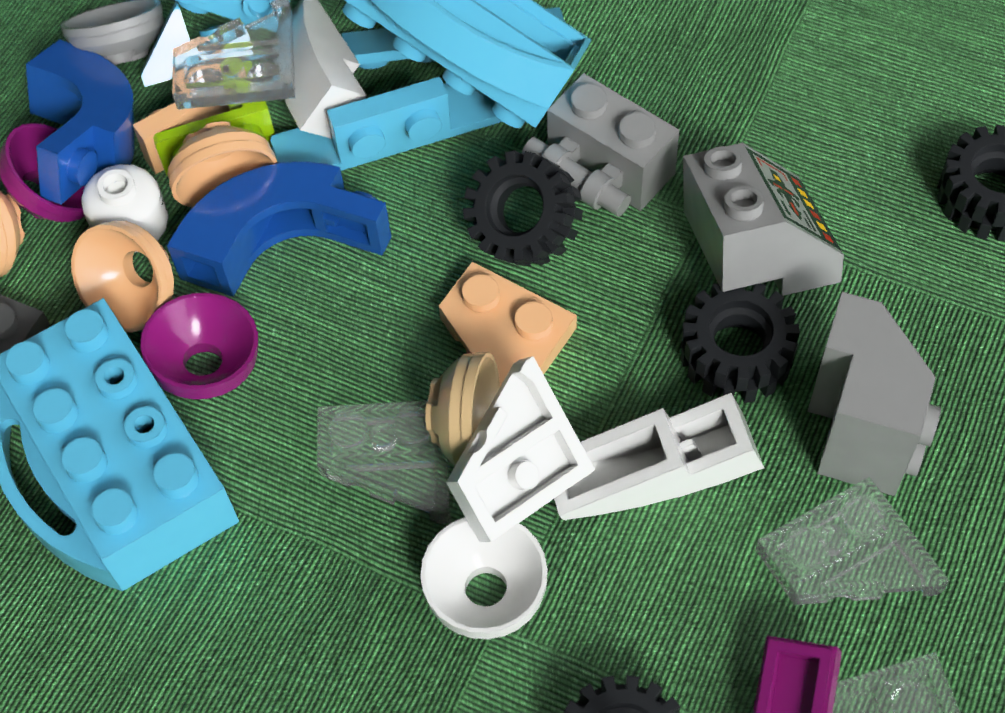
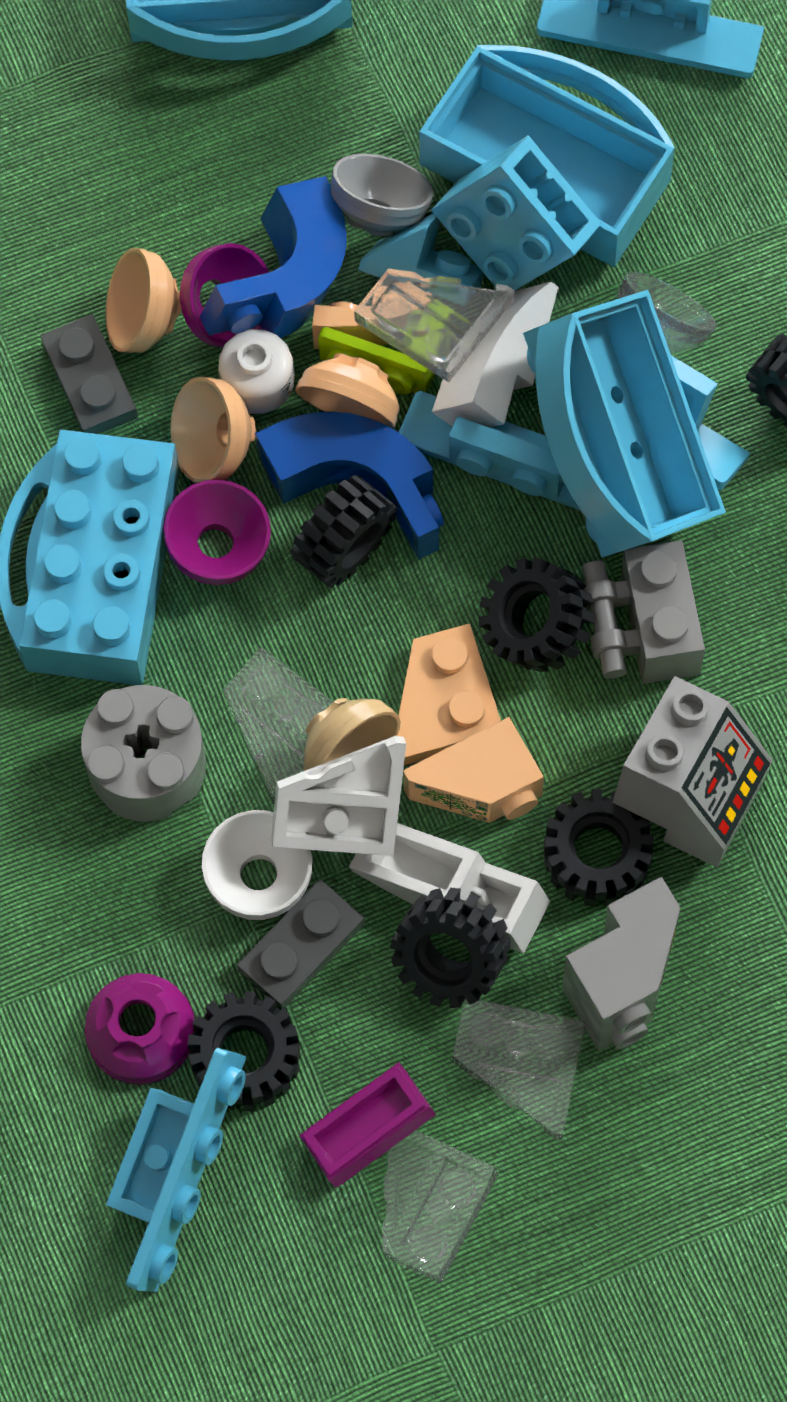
camera: 40 degrees right, 10 degrees up
none -> light grey brick [81,685,206,822]
none -> dark grey plate [237,879,365,1010]
none -> black tyre [291,475,397,588]
none -> black tyre [390,887,510,1008]
none -> light nougat slope [403,717,544,823]

